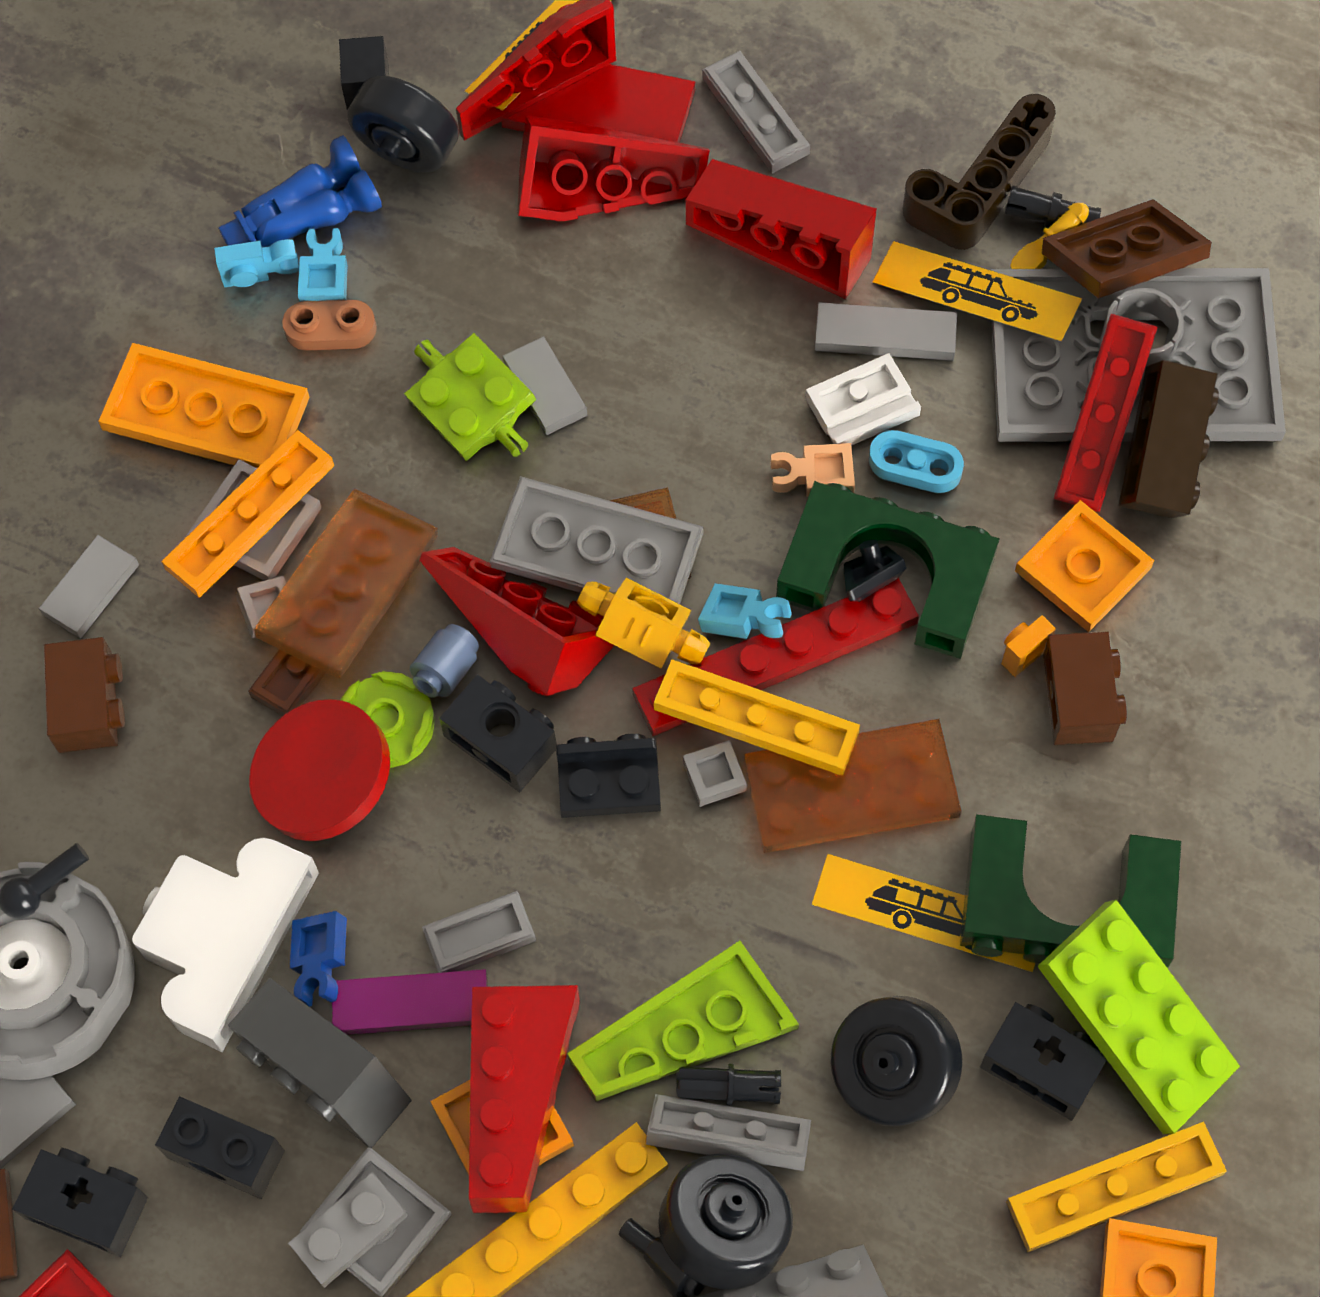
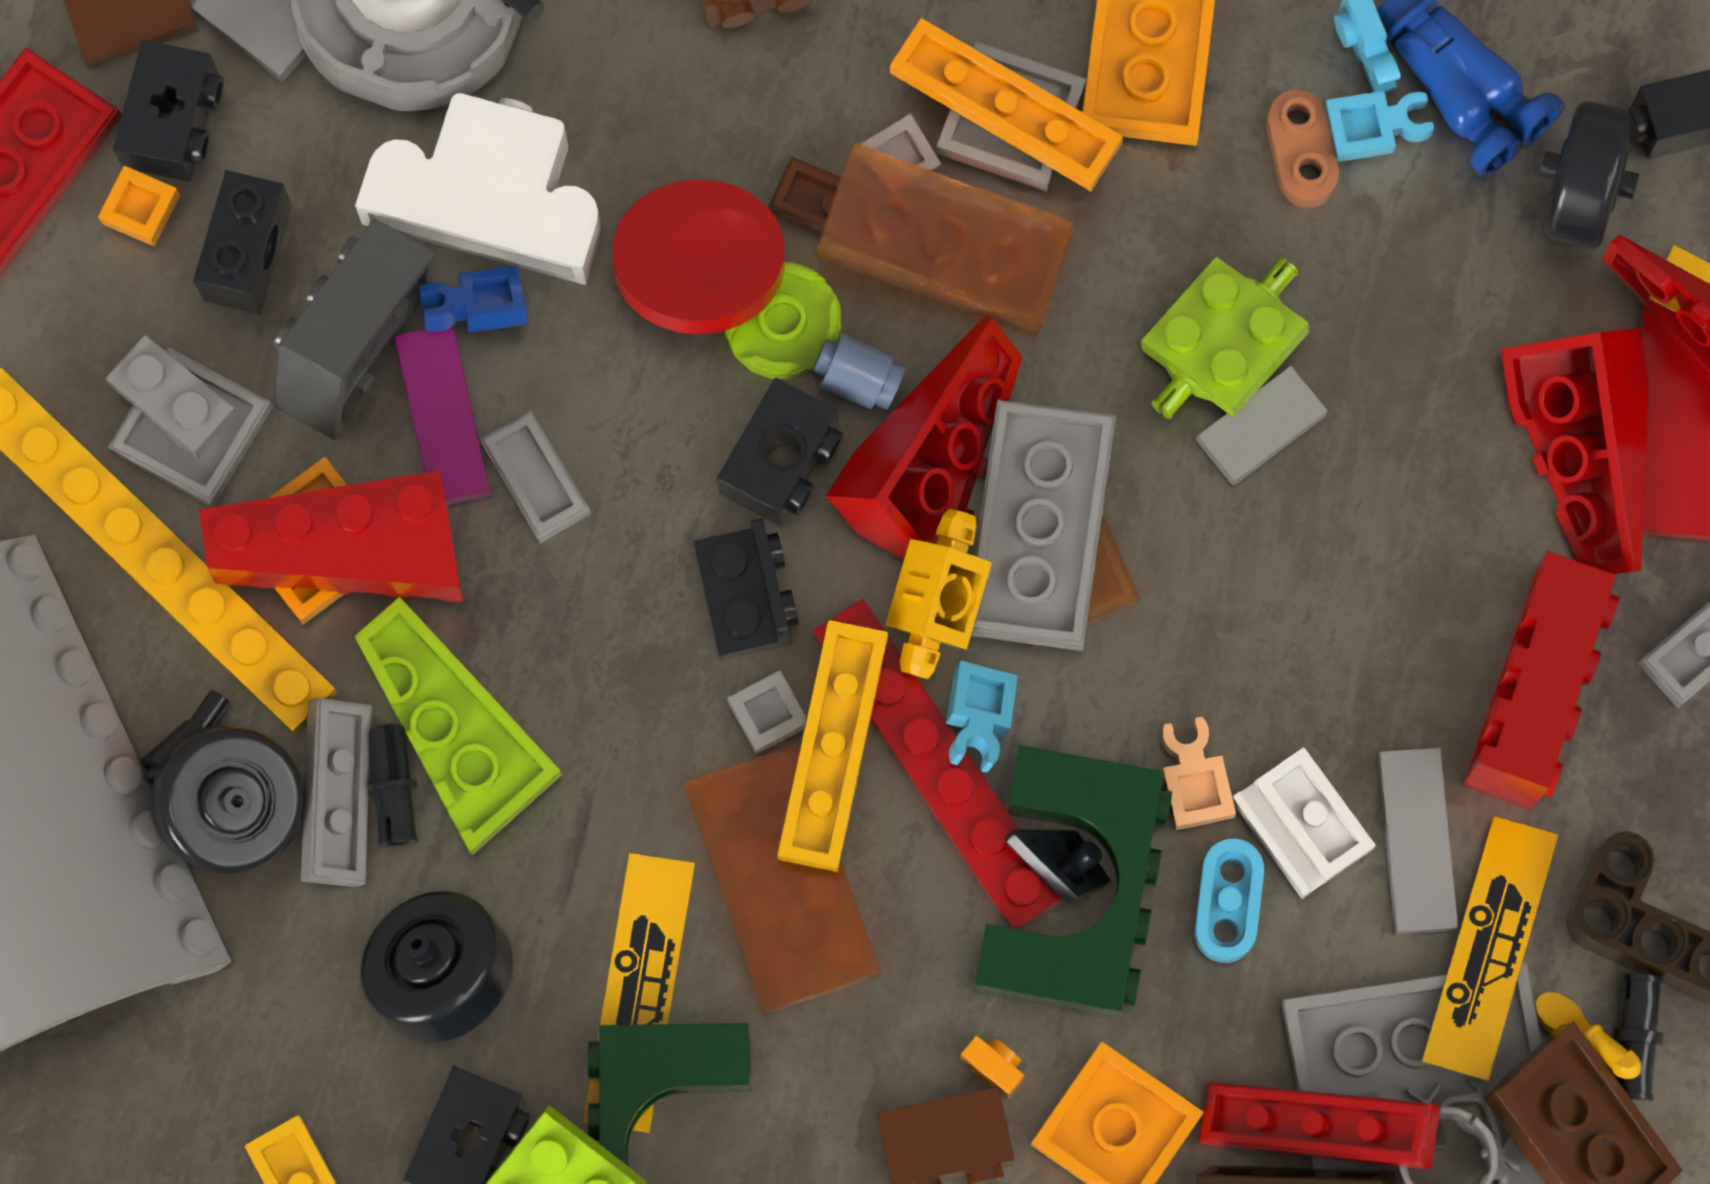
camera: 80 degrees right, 10 degrees up
none -> light orange plate [98,166,180,247]

